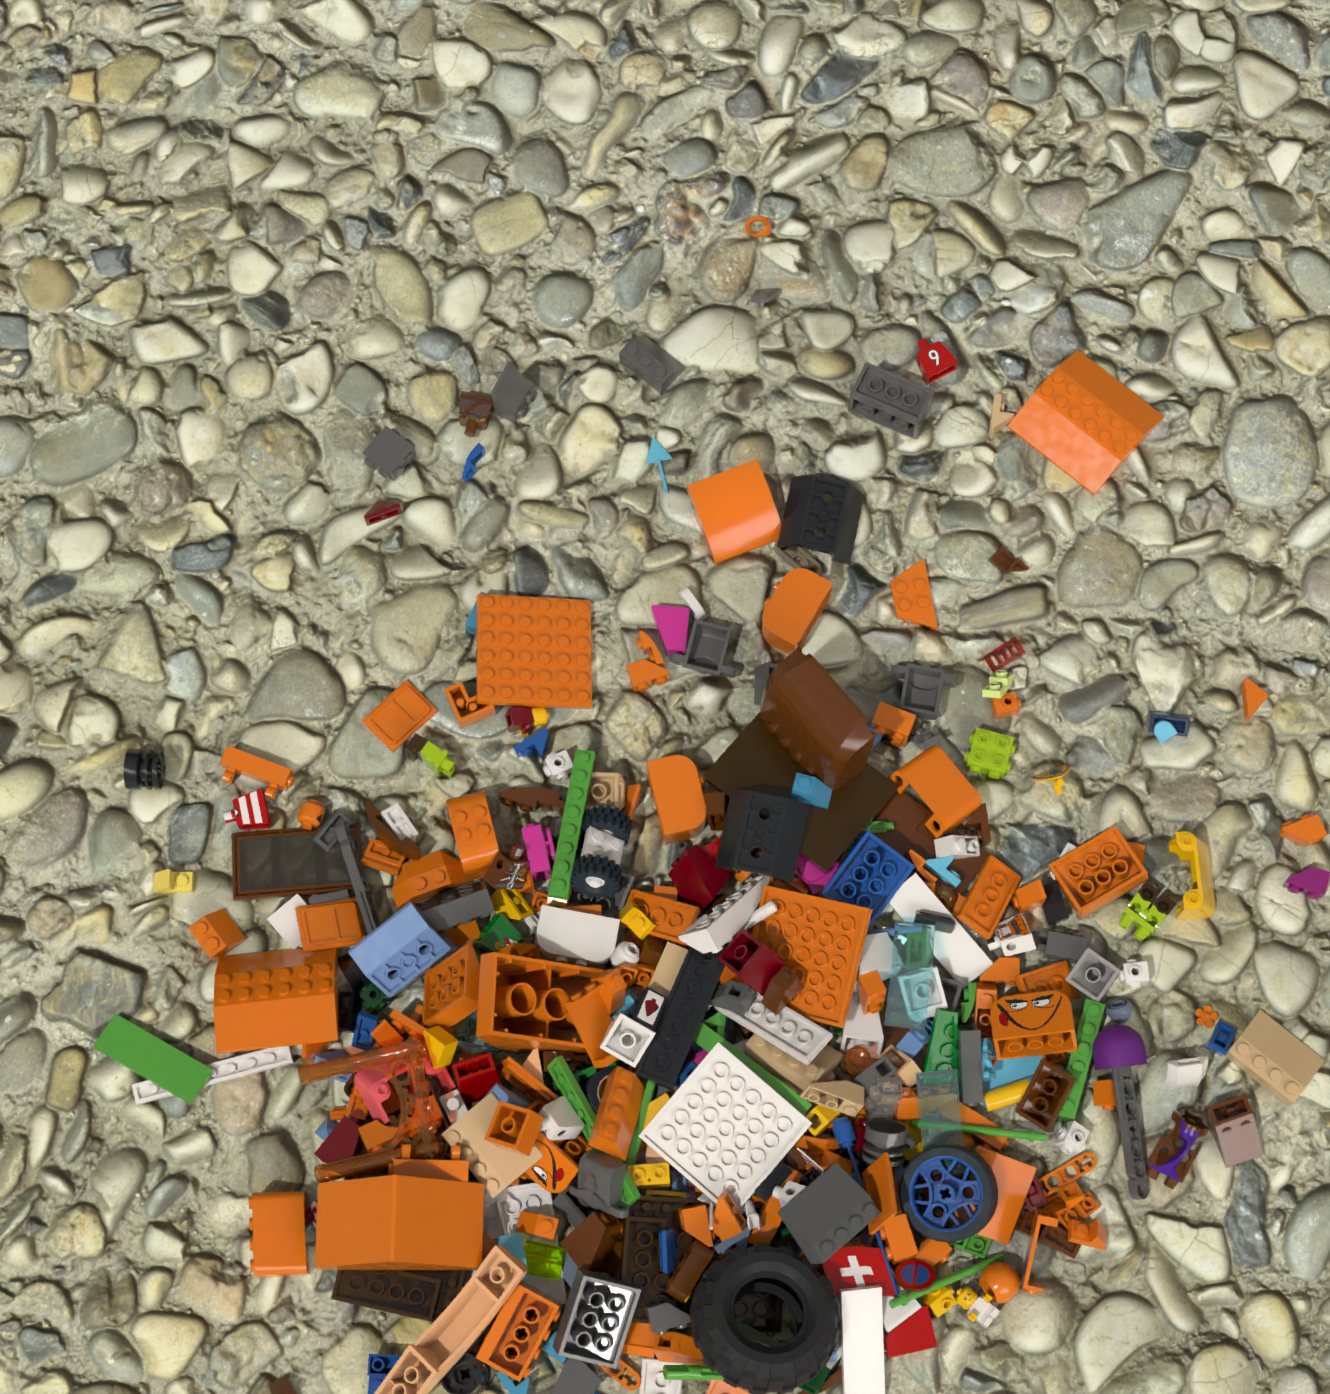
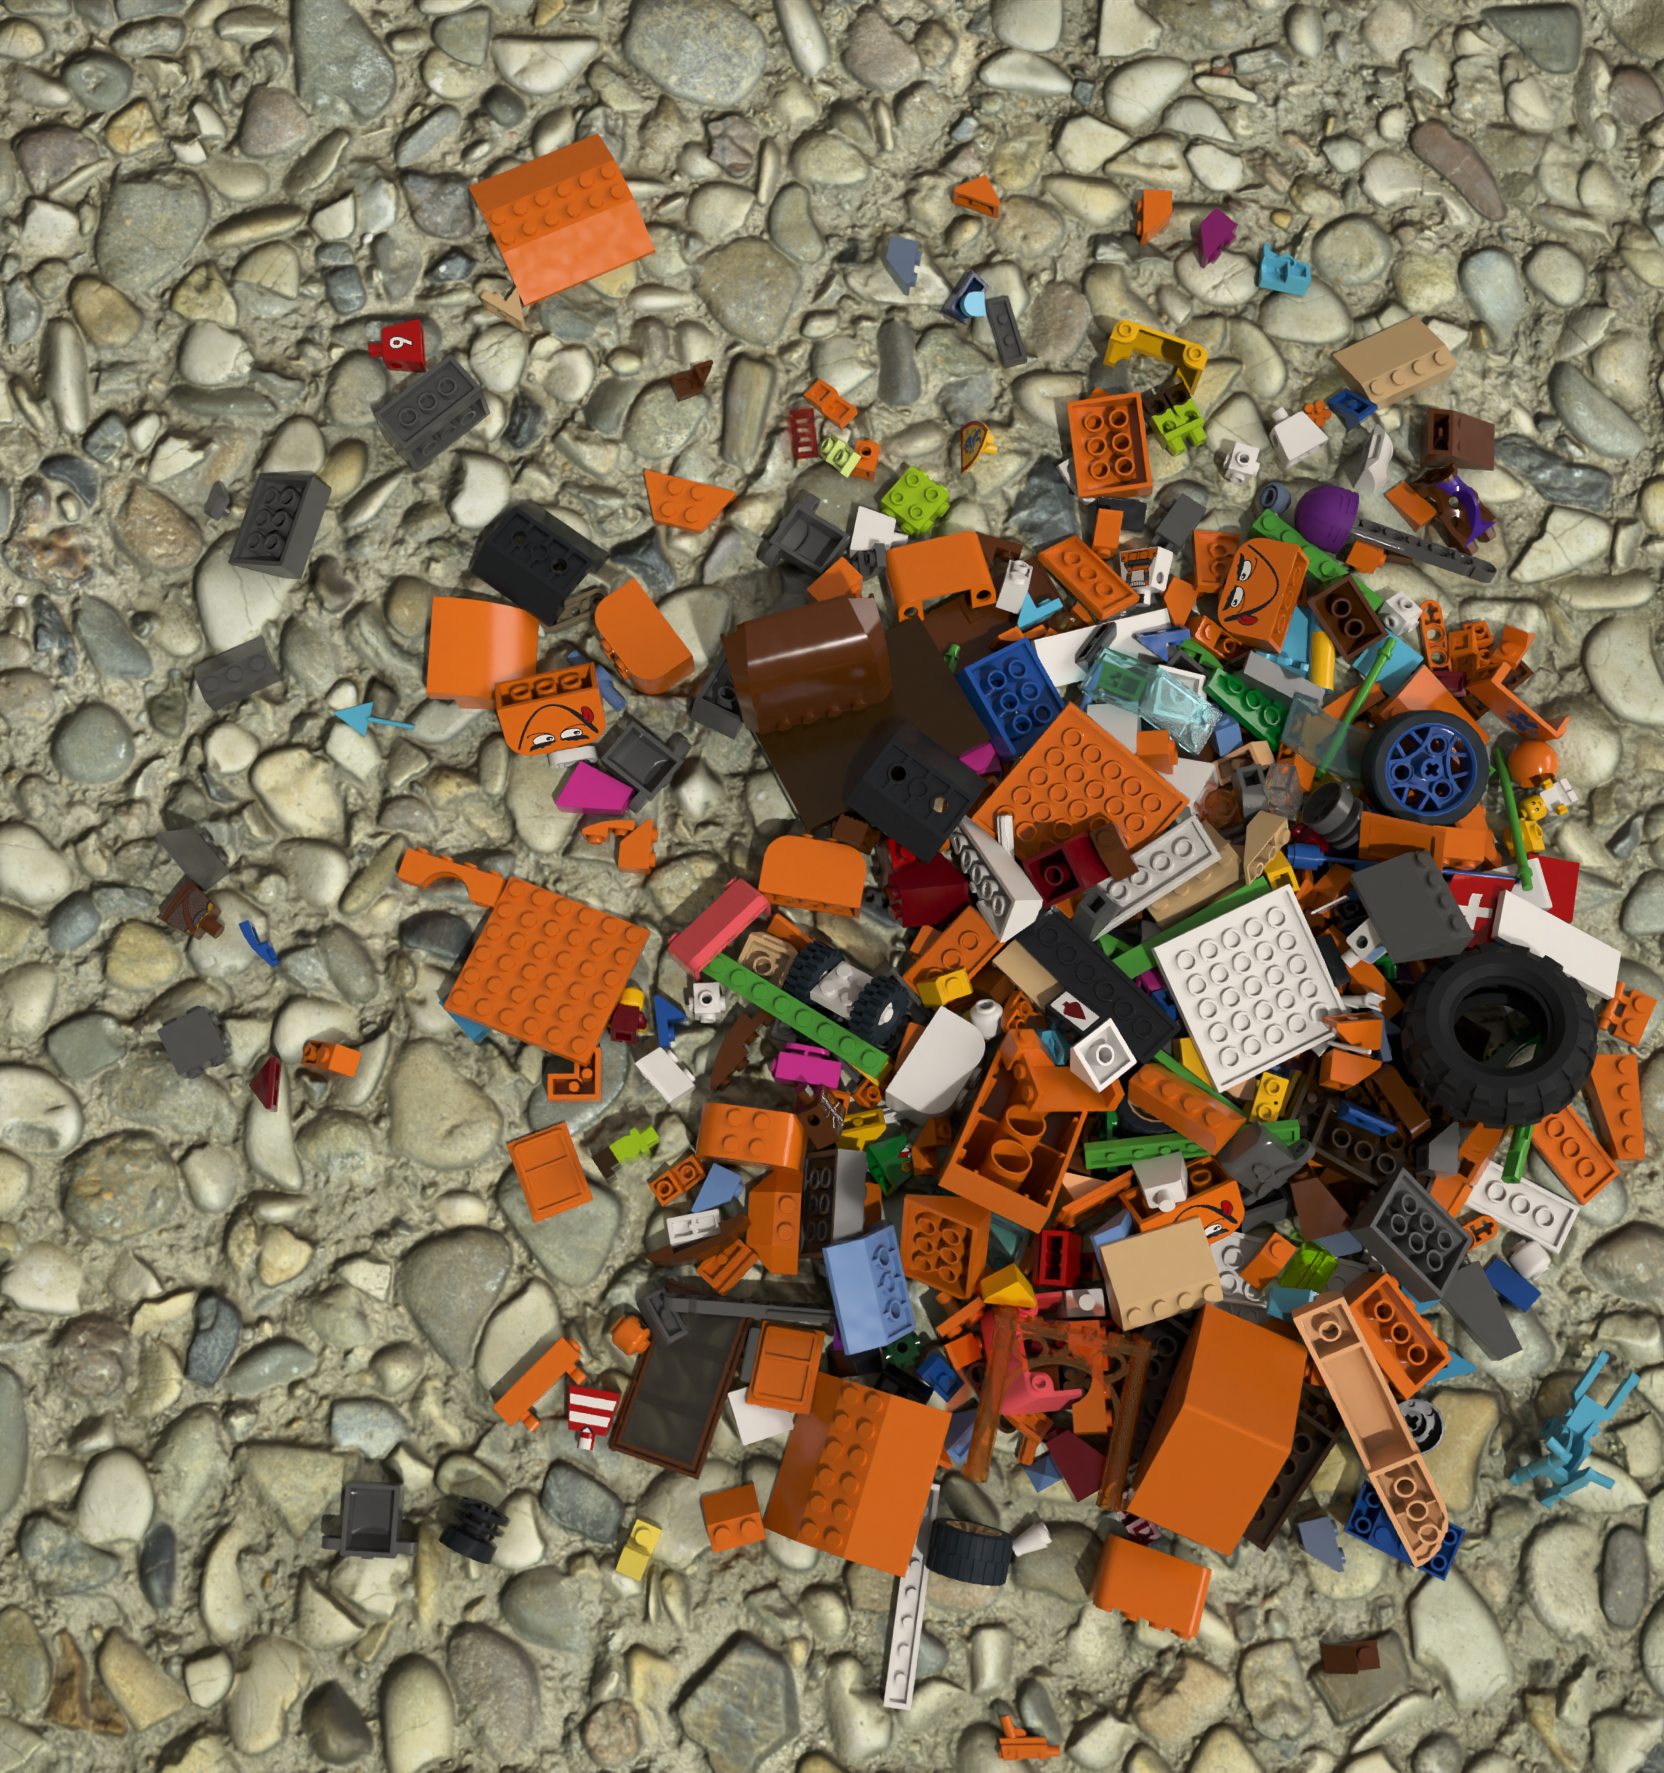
camera: 70 degrees left, 5 degrees up
bright green tile [92,1014,214,1105] -> none
orange brick [388,1144,469,1182] -> none
orange brick [484,1100,544,1156] -> none
orange piece [745,216,771,238] -> none
dark azure slope [790,773,832,809] -> none
piece [894,1259,936,1292] -> none
light grey slope [1065,947,1121,1002] -> none
none -> dark grey slope [228,474,332,579]
none -> orange slope [301,1040,362,1078]
none -> dark grey piece [321,1480,419,1559]
none -> orange arch [397,847,507,911]
none -> orange brick [495,662,606,756]
none -> medium blue pin [567,650,627,712]
none -> white slope [635,1047,696,1109]
none -> orange slope [649,1154,708,1207]
none -> coral windscreen [668,878,771,983]
none -> medium blue slope [691,1163,745,1213]
none -> orange slope [804,379,858,430]
none -> white torso [850,506,909,559]
none -> sand blue slope [885,236,922,296]
none -> black wheel [925,1518,1014,1586]
none -> dark grey tile [985,295,1028,369]
none -> orange piece [998,1714,1060,1761]
none -> white cone [1012,1522,1053,1557]
none -> blue slope [1135,625,1191,662]
none -> medium azure slope [1259,243,1311,296]
none -> white torso [1269,407,1328,470]
none -> sand blue slope [1293,1515,1346,1572]
none -> medium azure slope [1352,627,1424,696]
none -> orange slope [1384,481,1438,533]

